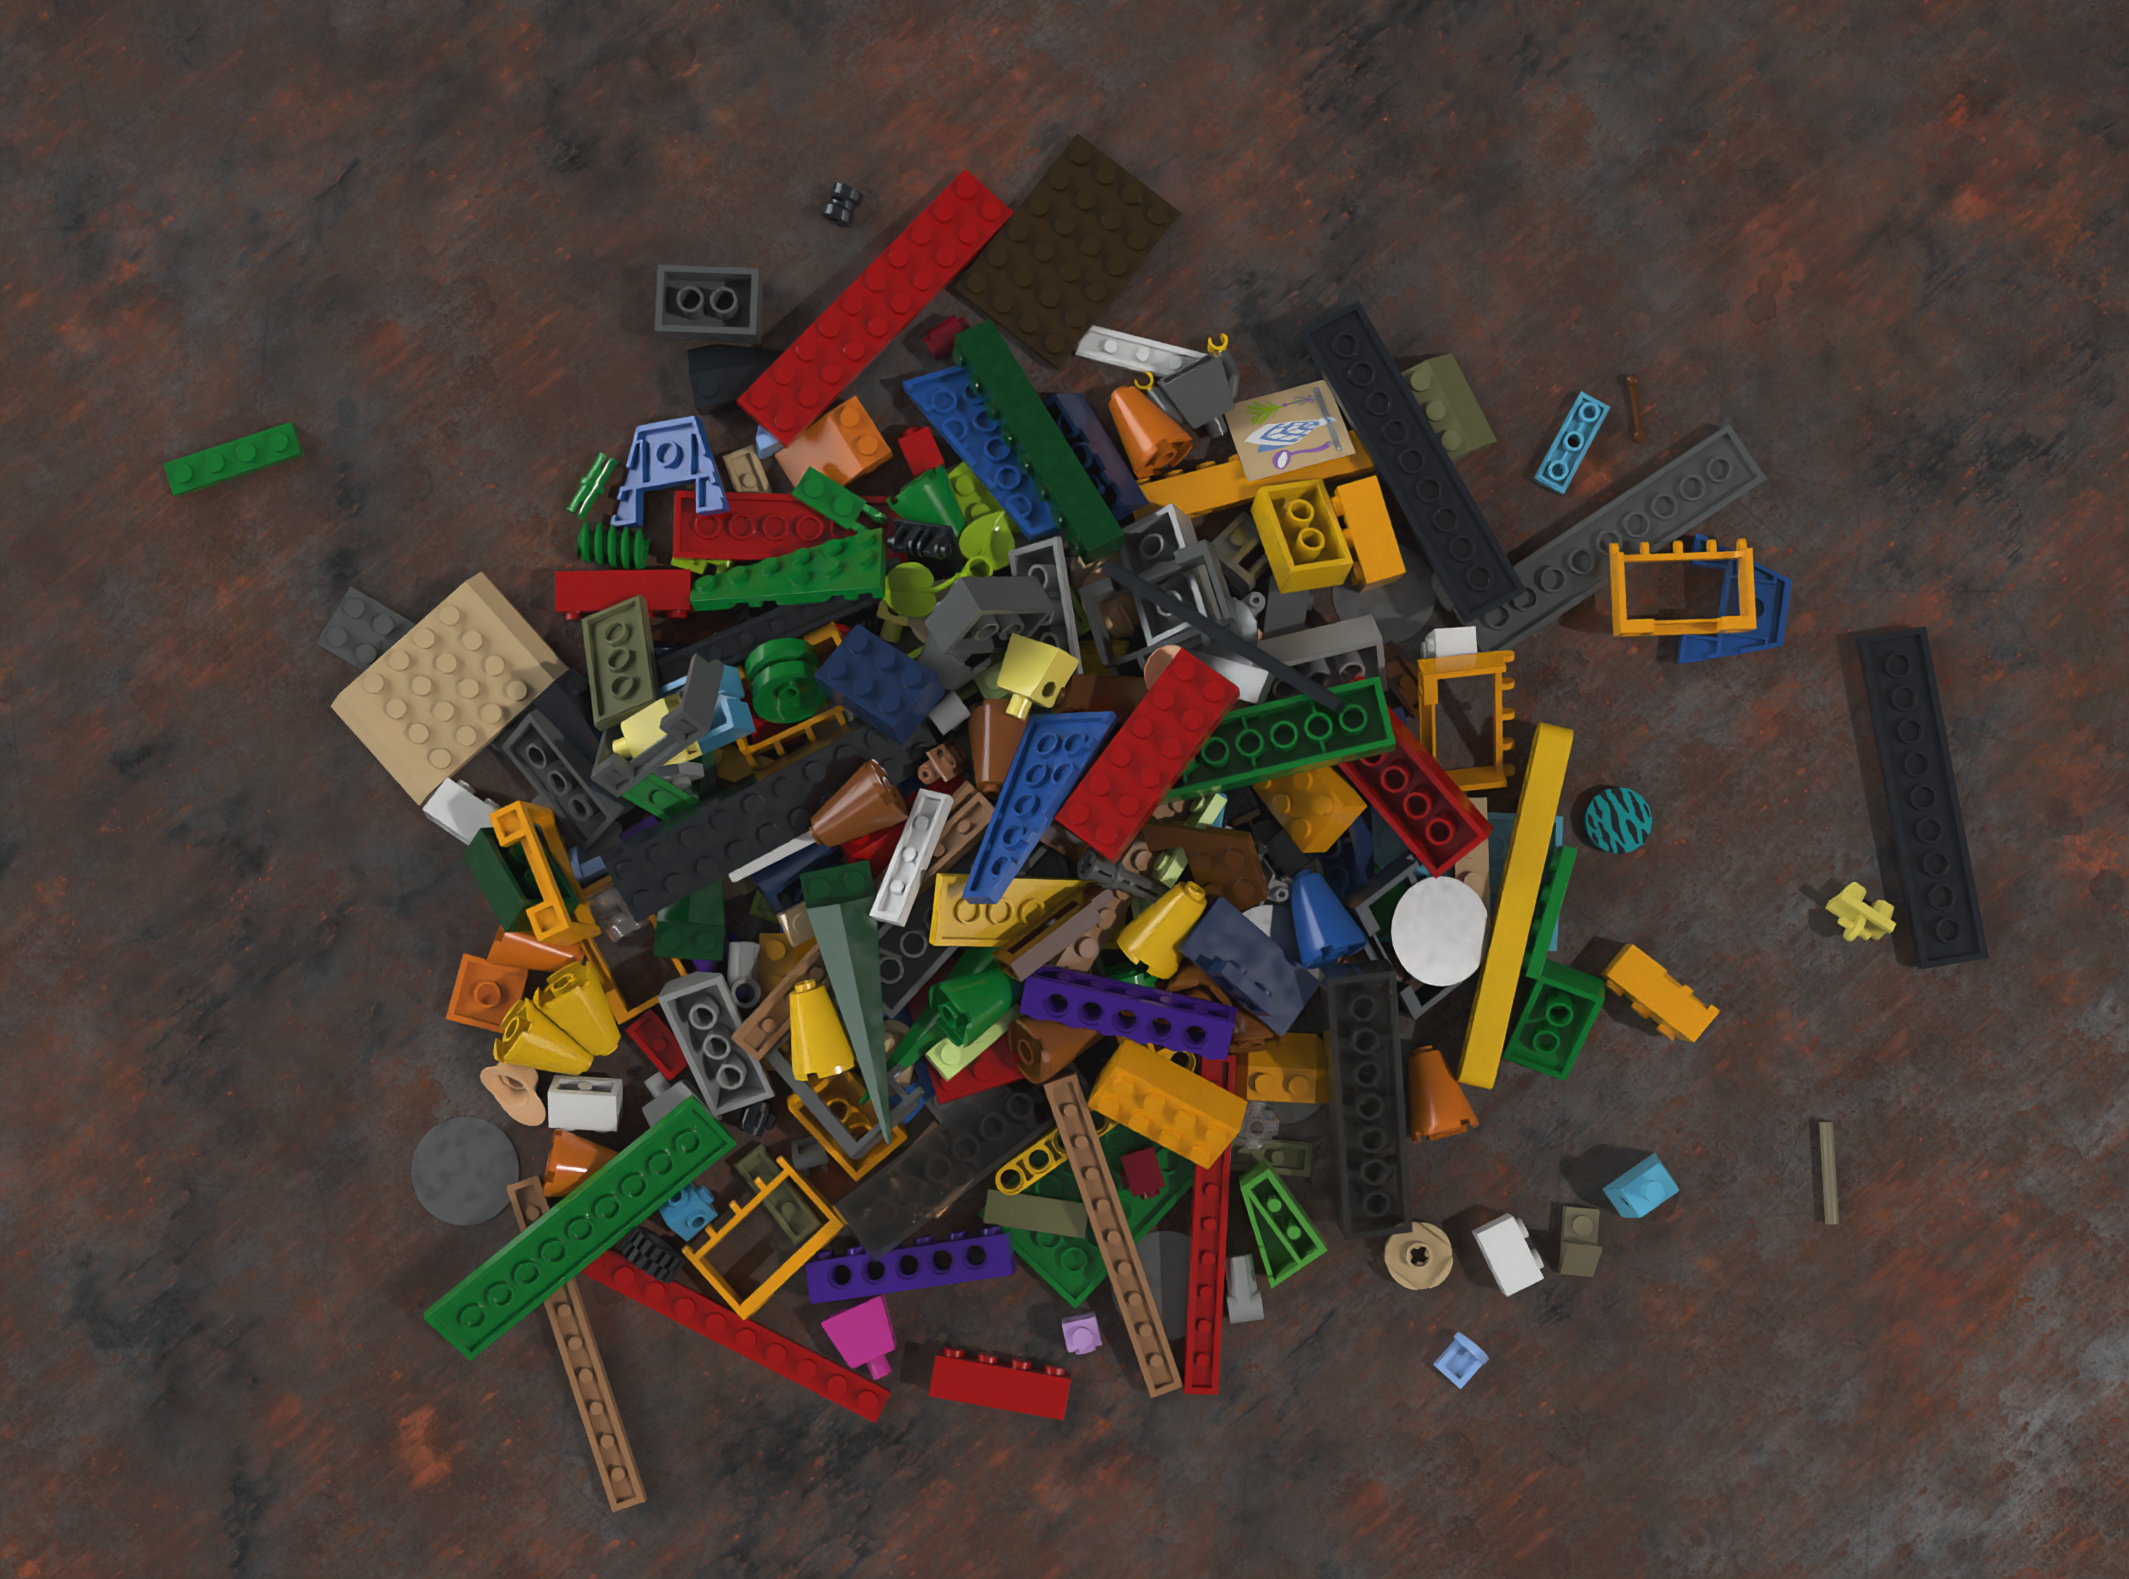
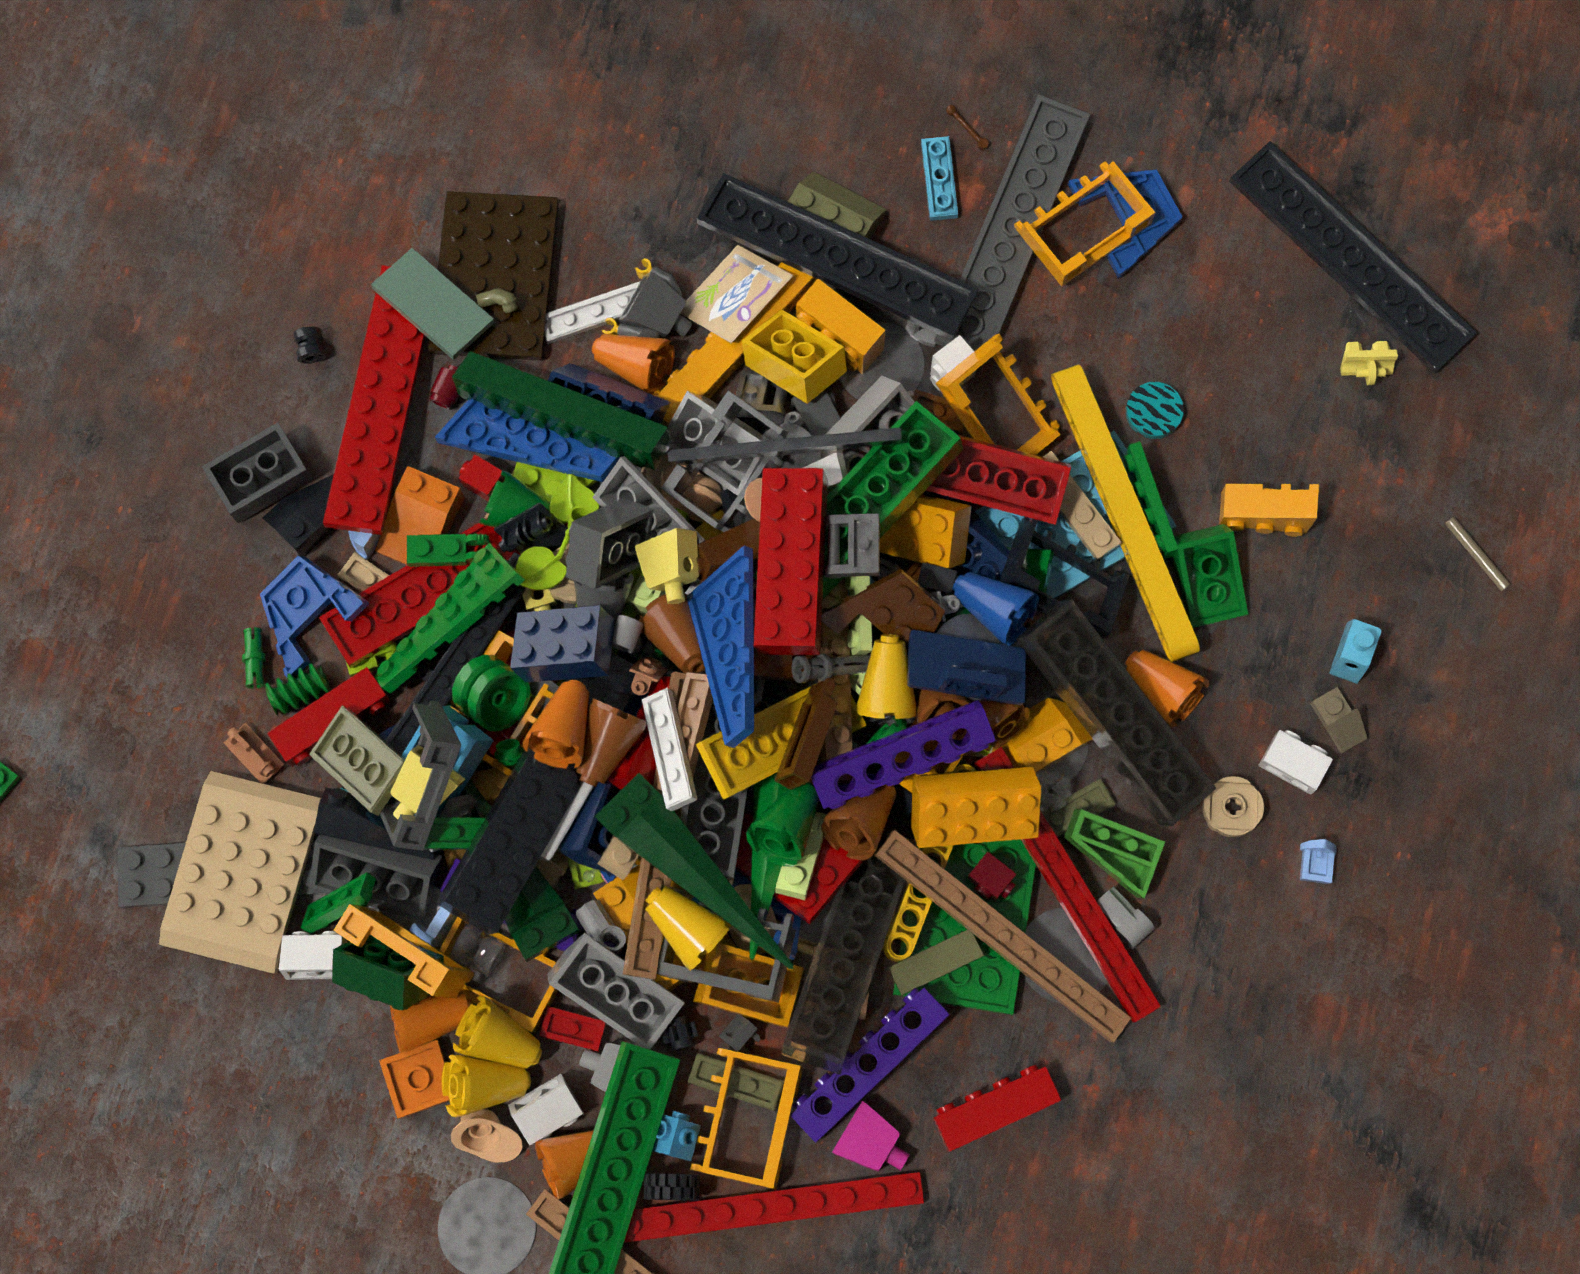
camera: 30 degrees left, 10 degrees down
lavender brick [1062,1311,1102,1354] -> none
sticker [1391,876,1490,986] -> none
none -> nougat hinge [224,723,284,784]
none -> green plate [301,872,376,934]
none -> sand green tile [371,248,494,360]
none -> olive arm [476,288,518,313]
none -> green plate [494,739,524,765]
none -> orange cone [523,680,590,769]
none -> flat silver plate [825,513,880,579]

